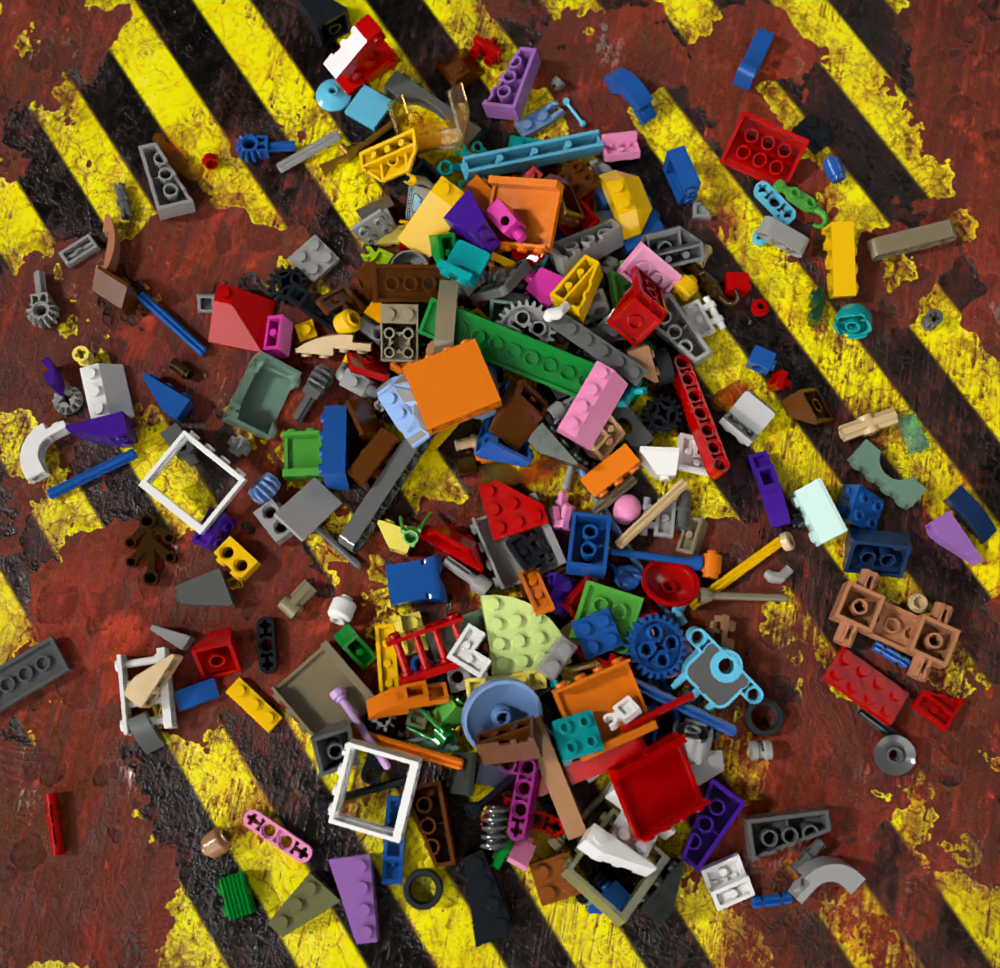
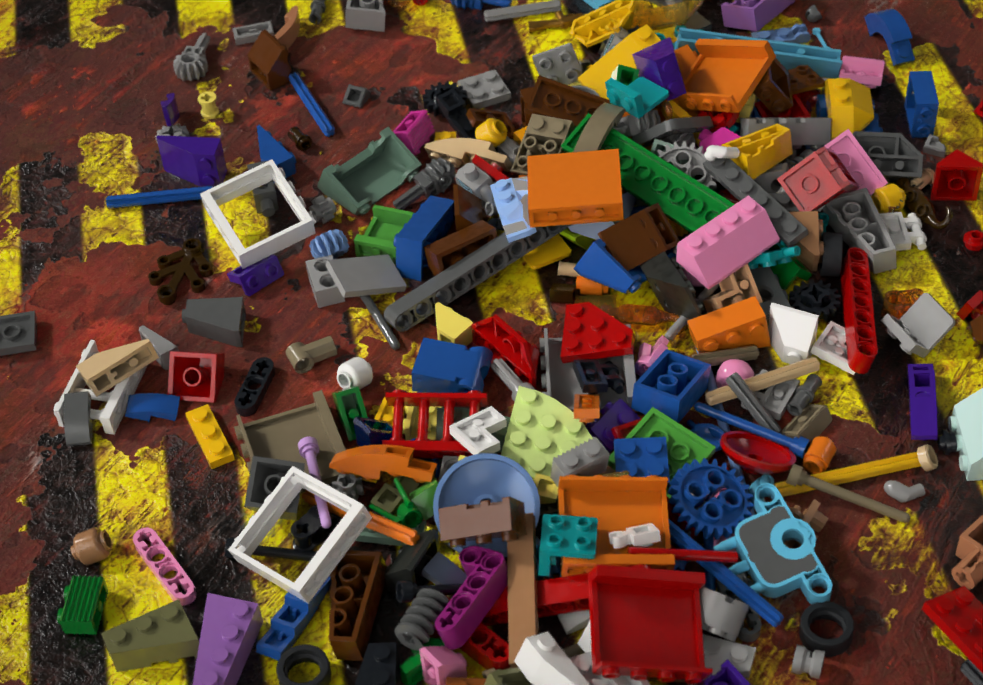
camera: 25 degrees right, 30 degrees down
white arch [20,420,70,484] -> none
white slope [79,363,135,419] -> none
red slope [208,284,276,353] -> none
yellow brick [214,536,262,581] -> none
bright green plant [399,511,433,547] -> none
dark pink torso [484,198,527,243] -> none
red brick [723,272,752,297] -> none
blue brick [745,345,777,376] -> none
none -> clear blue slope [353,417,403,446]
none -> dark grey axle [726,372,781,433]
none -> red slope [930,149,983,201]

